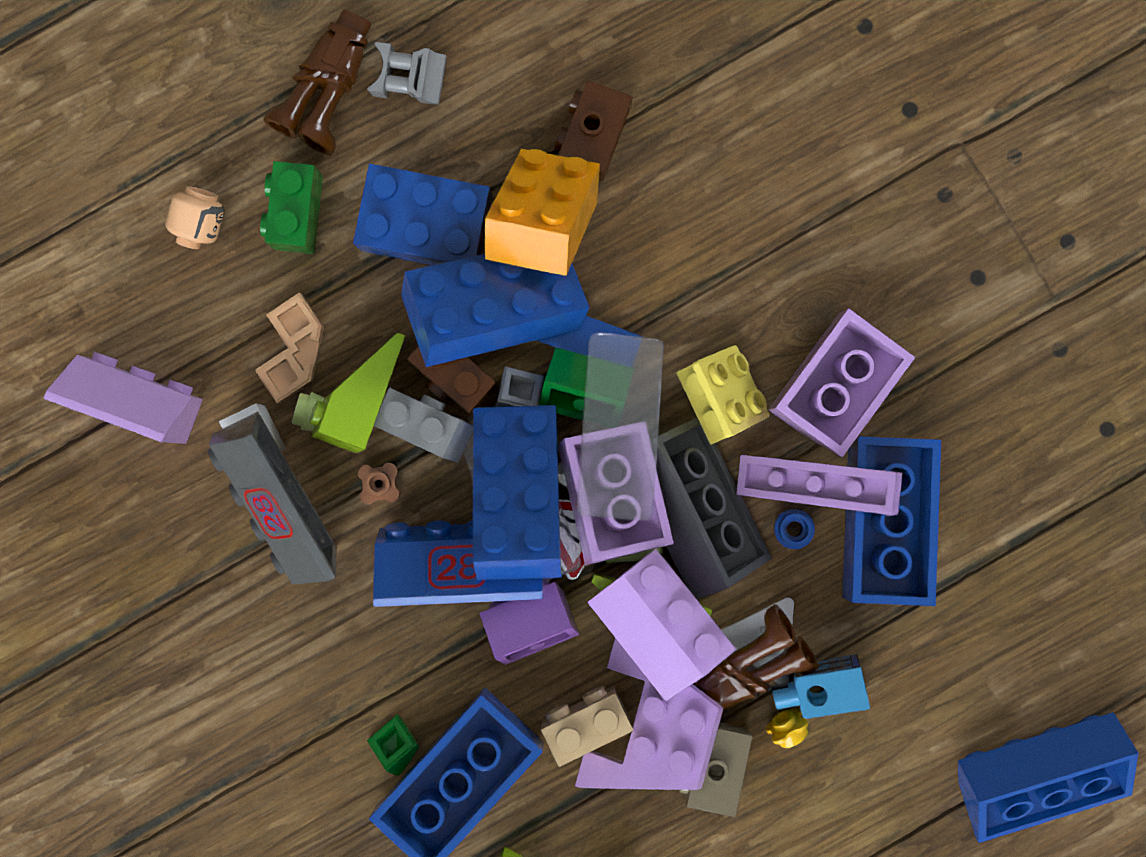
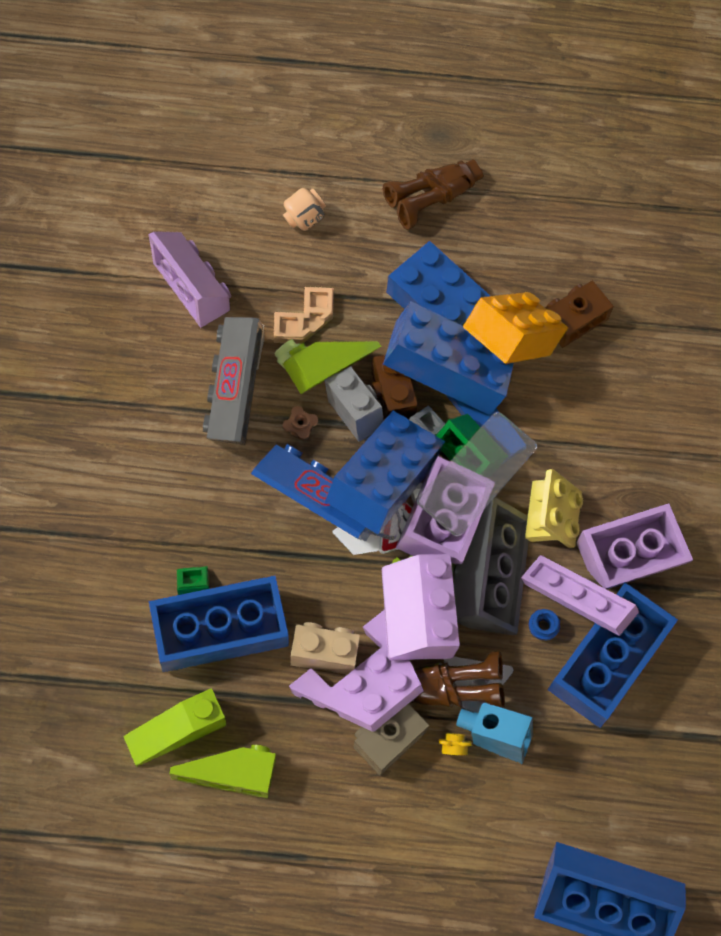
camera: 30 degrees right, 20 degrees down
green brick [260,161,323,254] -> none
light grey piece [367,42,447,105] -> none
medium lavender brick [480,581,580,665] -> none

